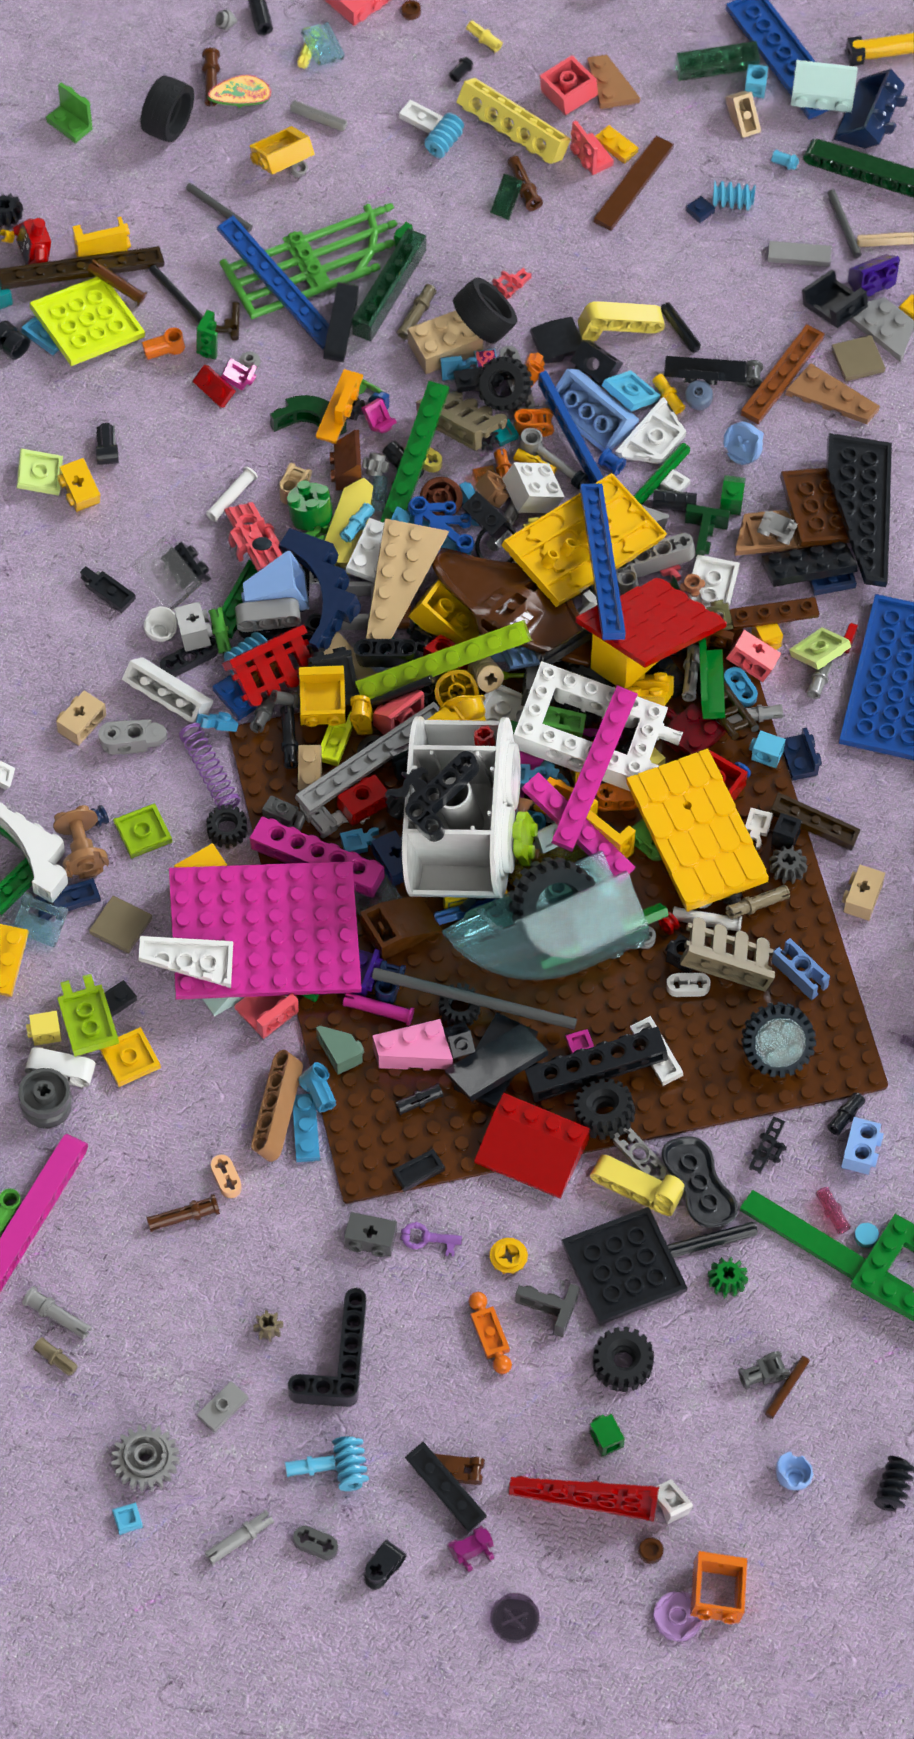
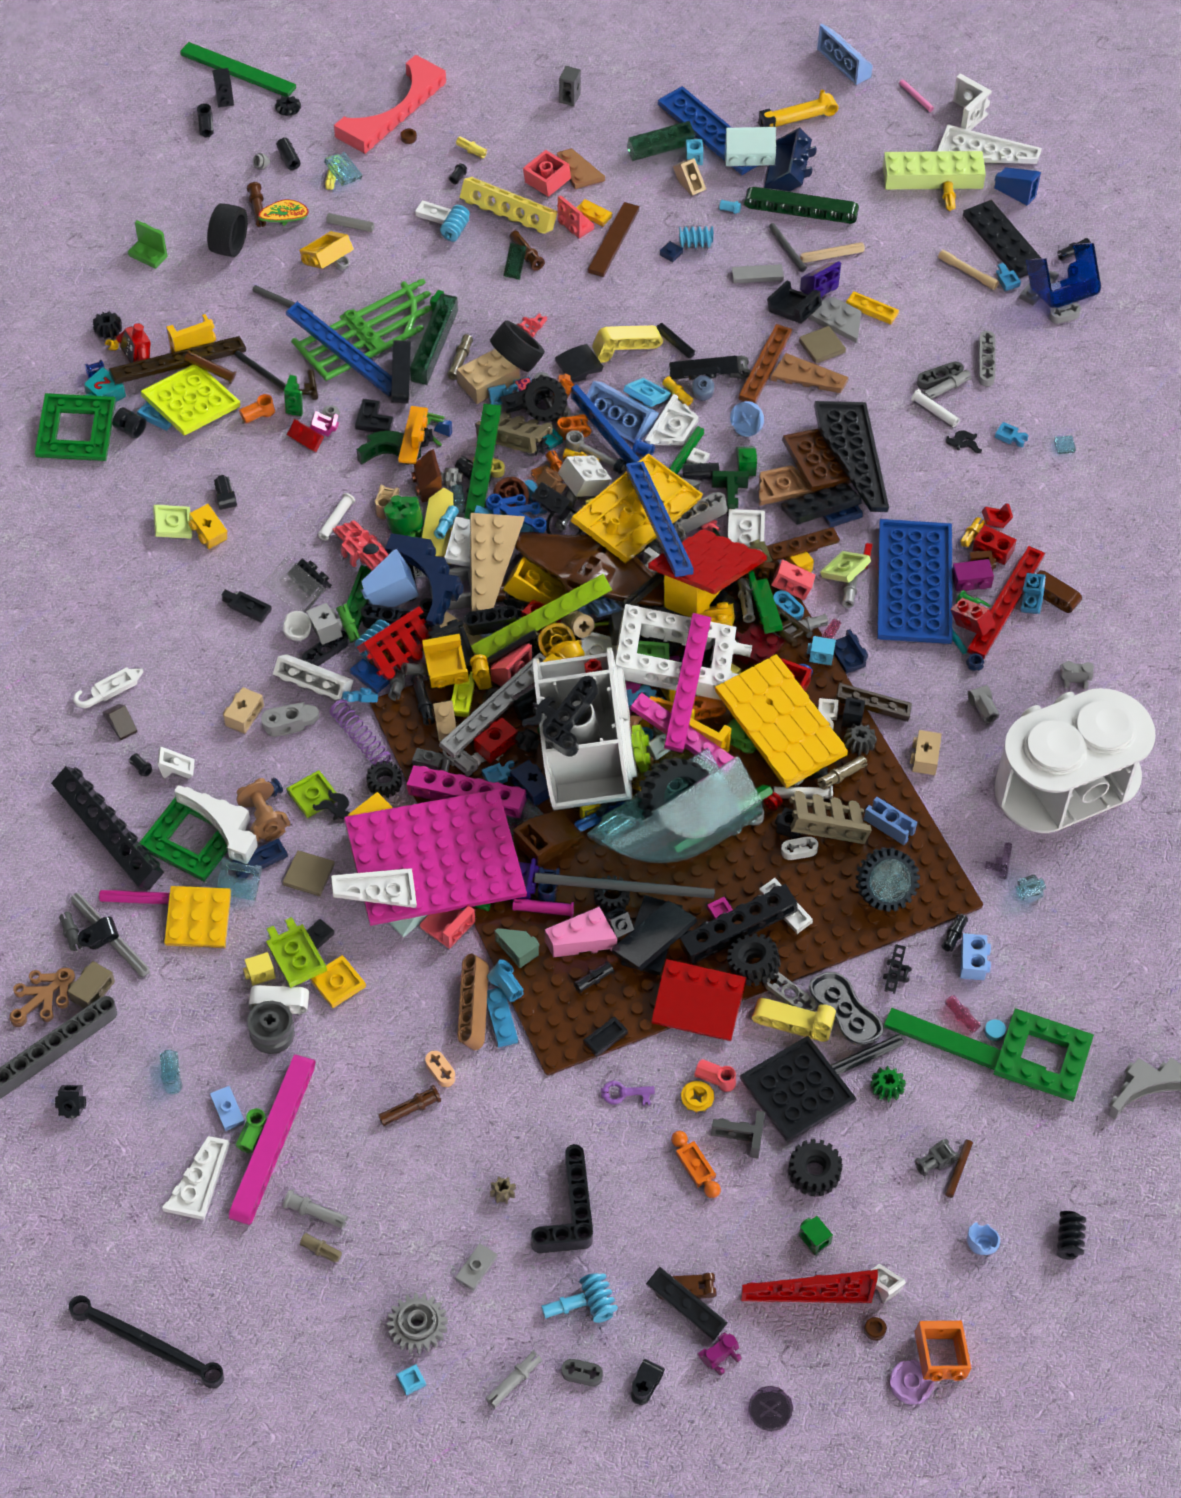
camera: 10 degrees left, 5 degrees down
light grey beam [235,598,301,632] -> none
dark grey brick [344,1212,397,1257] -> none
dark pink bracket [361,398,397,433] -> none
black brick [570,340,623,386] -> none
nougat plate [680,574,705,597] -> none
light grey piece [757,511,798,545] -> none
none -> black piece [313,790,350,821]
none -> black plate [355,399,394,432]
none -> coral piece [695,1059,736,1092]
none -> clear pink axle [821,618,841,639]

